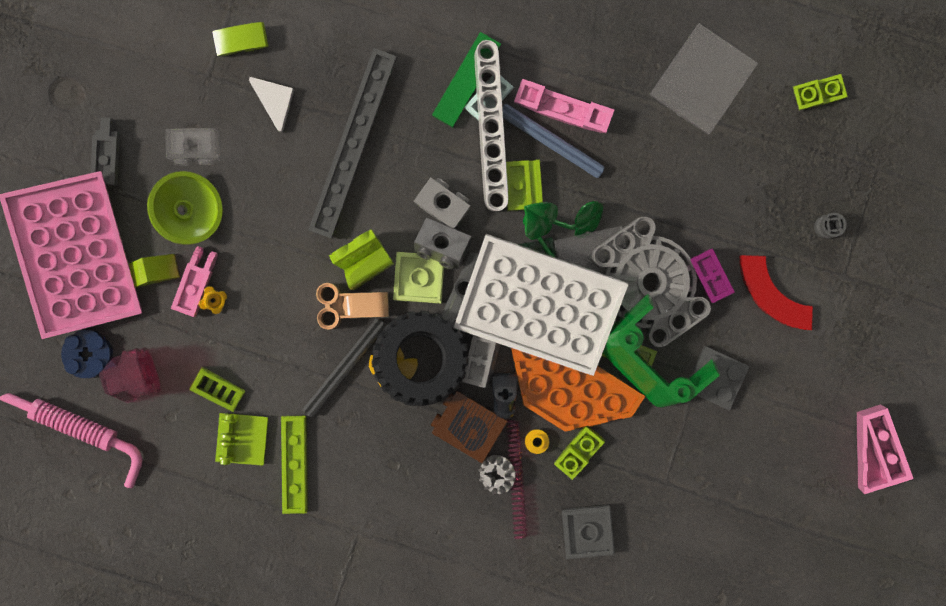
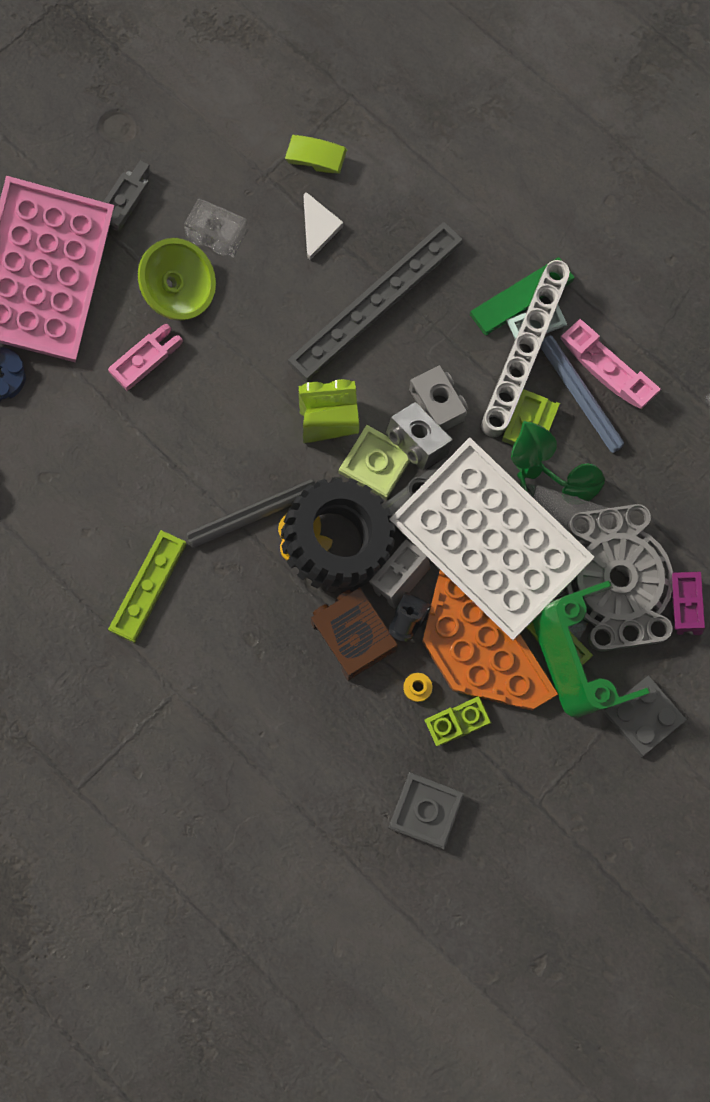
camera: 25 degrees right, 15 degrees down
clear pink piece [99,347,161,403] -> none
lime slope [129,254,180,288] -> none
lime slope [189,367,245,412] -> none
yellow plate [199,286,227,314] -> none
lime hinge [215,413,268,466] -> none
light nougat piece [316,283,389,330] -> none
light grey gear [478,455,515,494] -> none
clear pink piece [506,420,527,539] -> none

